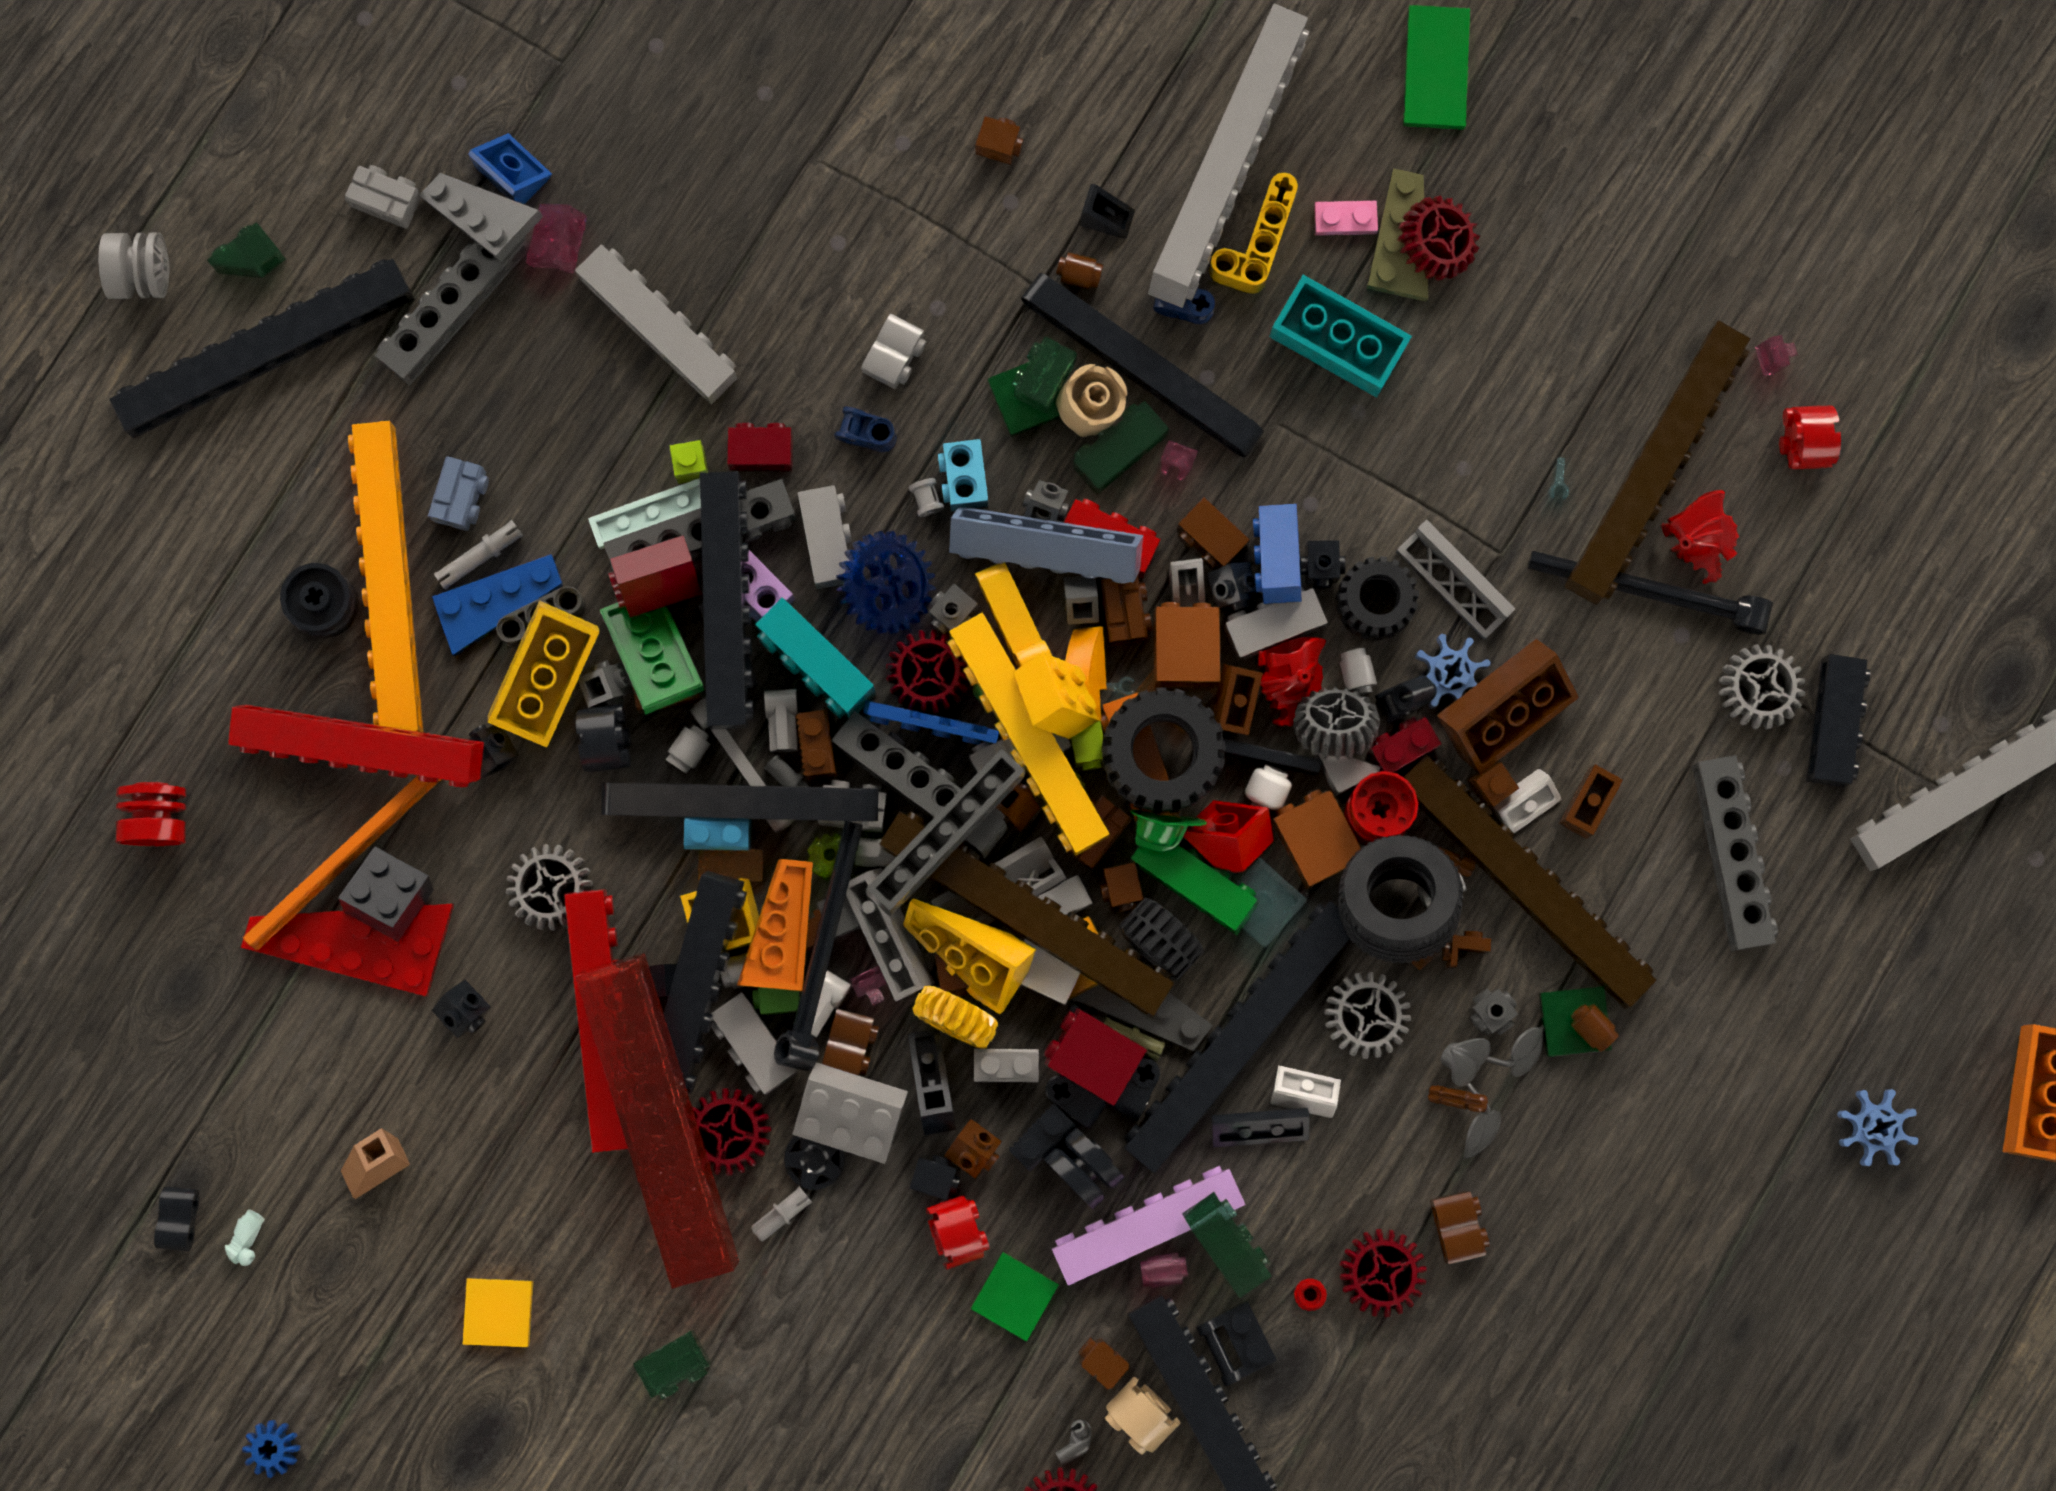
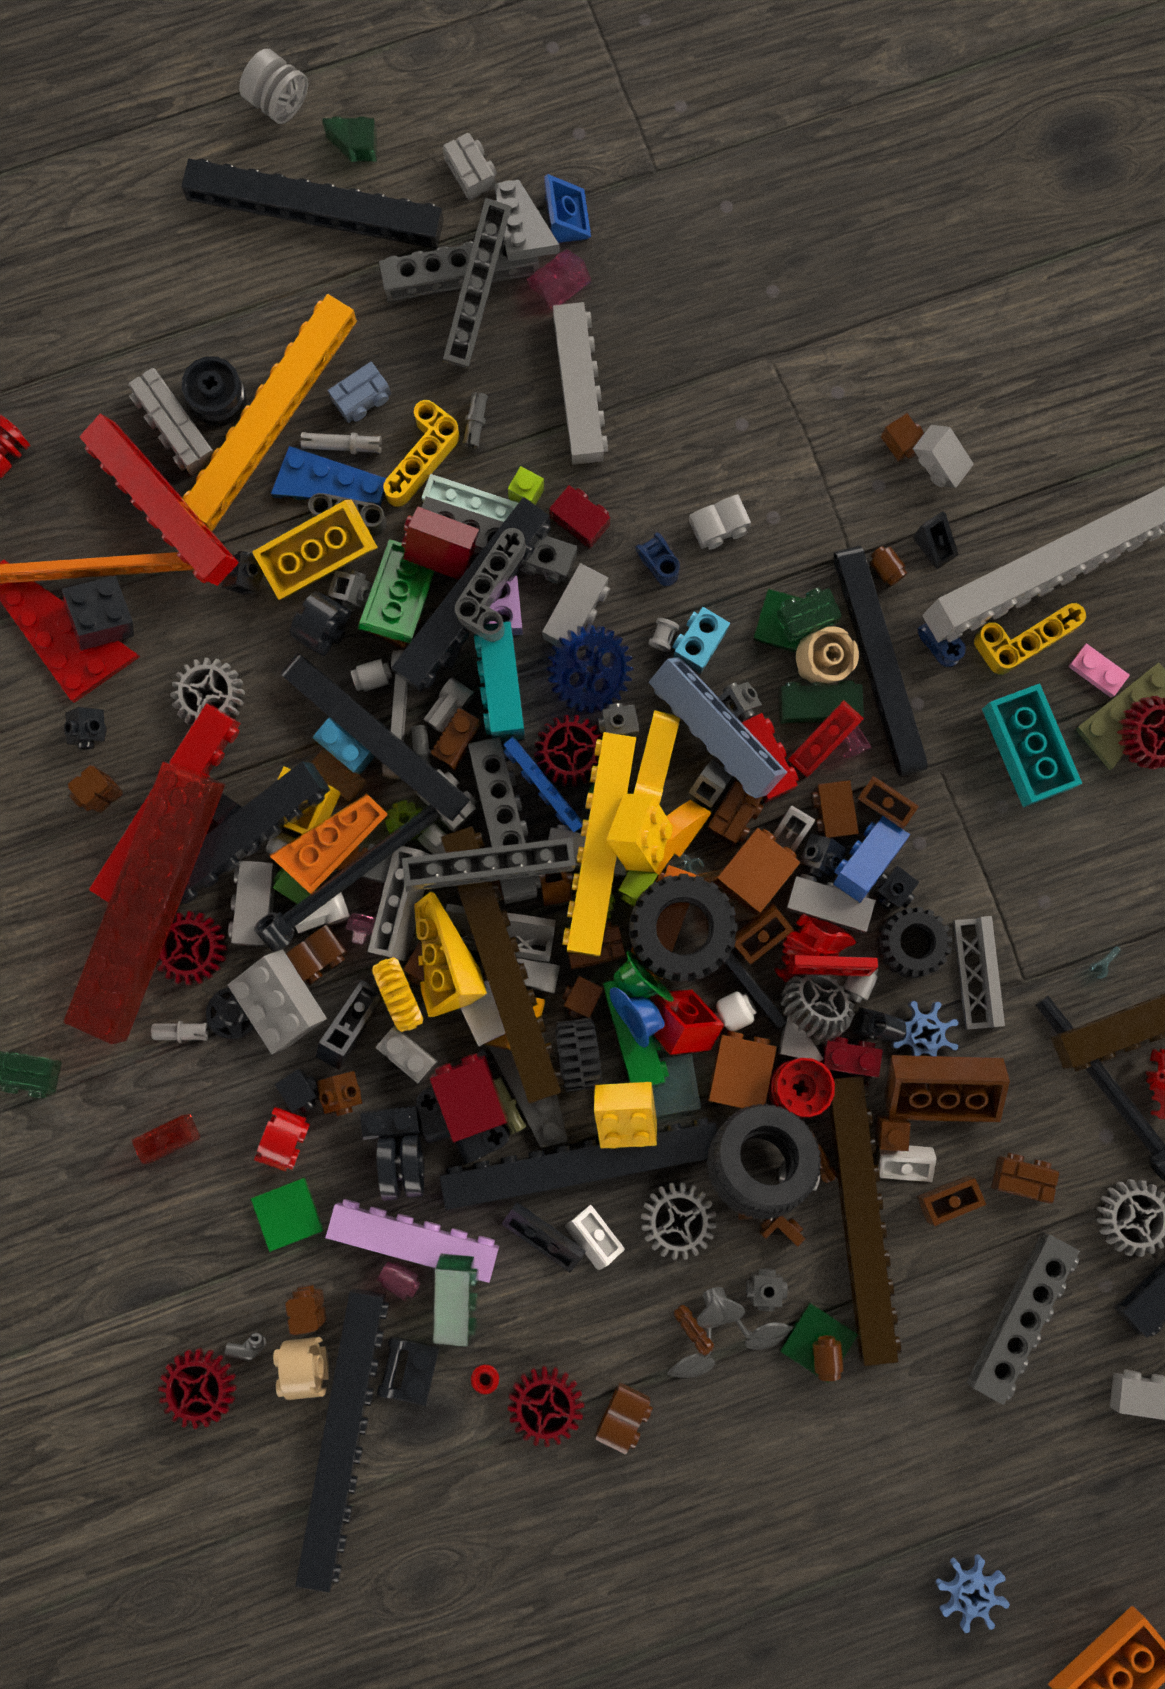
camera: 40 degrees right, 0 degrees up
none -> reddish brown brick [68,765,123,813]
none -> light grey brick [128,368,213,475]
none -> clear red brick [132,1114,201,1164]
none -> yellow beam [383,400,460,507]
none -> dark grey brick [443,198,511,369]
none -> dark grey beam [455,528,526,642]
none -> dark grey pin [462,392,488,449]
none -> yellow brick [594,1082,657,1148]
none -> blue piece [609,987,665,1048]
none -> red tile [788,700,864,778]
none -> red tile [789,955,878,976]
none -> reddish brown brick [858,776,919,829]
none -> light grey brick [913,425,974,488]
none -> reddish brown brick [991,1152,1059,1204]

